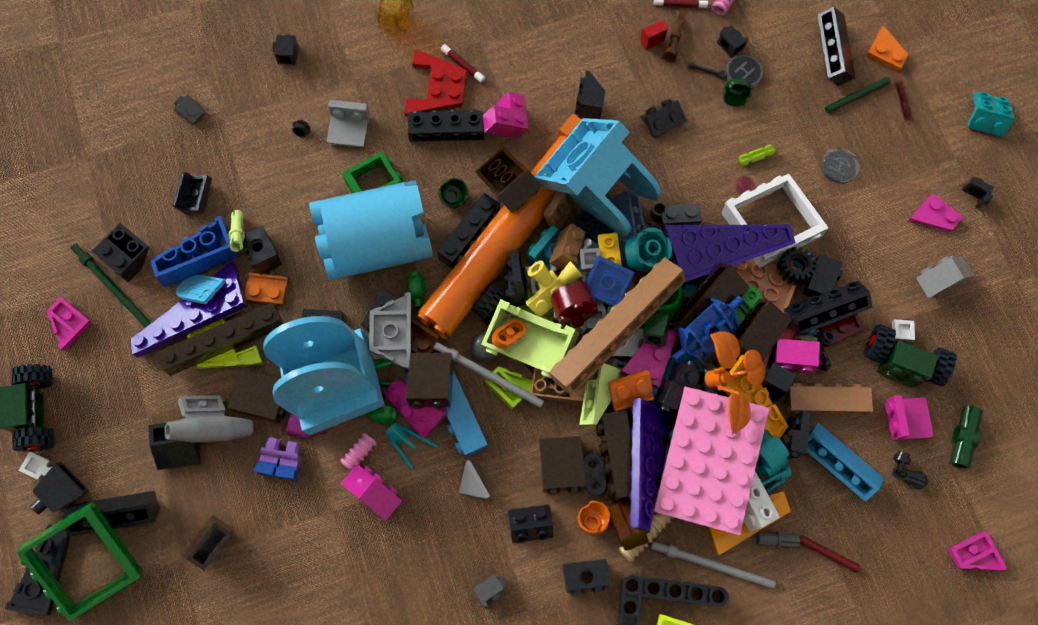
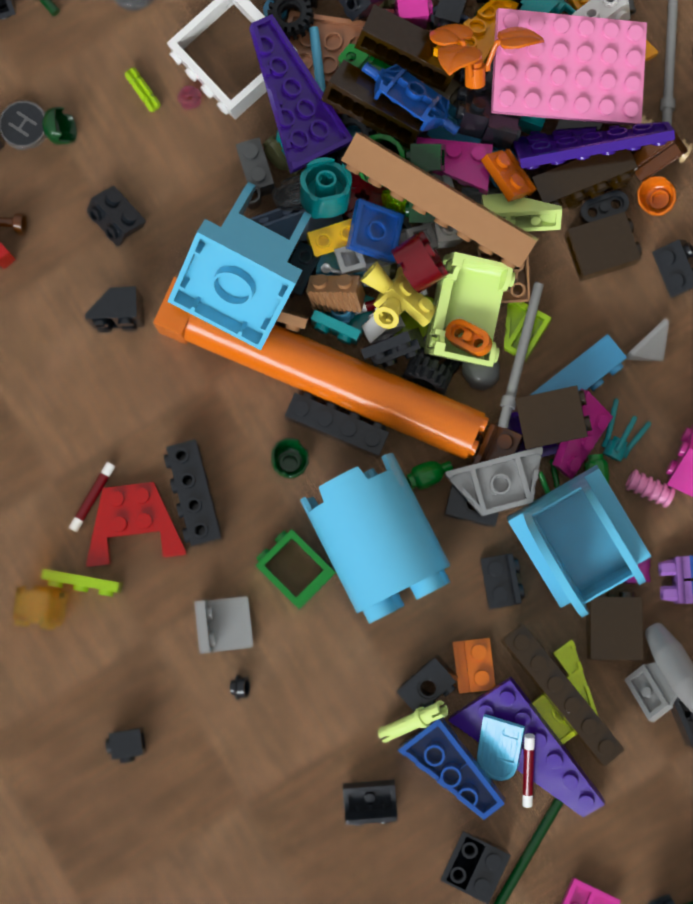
camera: 100 degrees left, 10 degrees up
dark grey bracket [173,94,205,124] -> none
dark brown brick [475,146,542,213] -> none
dark pink brick [483,92,528,139] -> none
black hinge [688,62,725,79] -> none
none -> lime plate [41,569,123,597]
none -> medium azure bar [309,26,326,93]
none -> dark red bar [522,733,535,808]

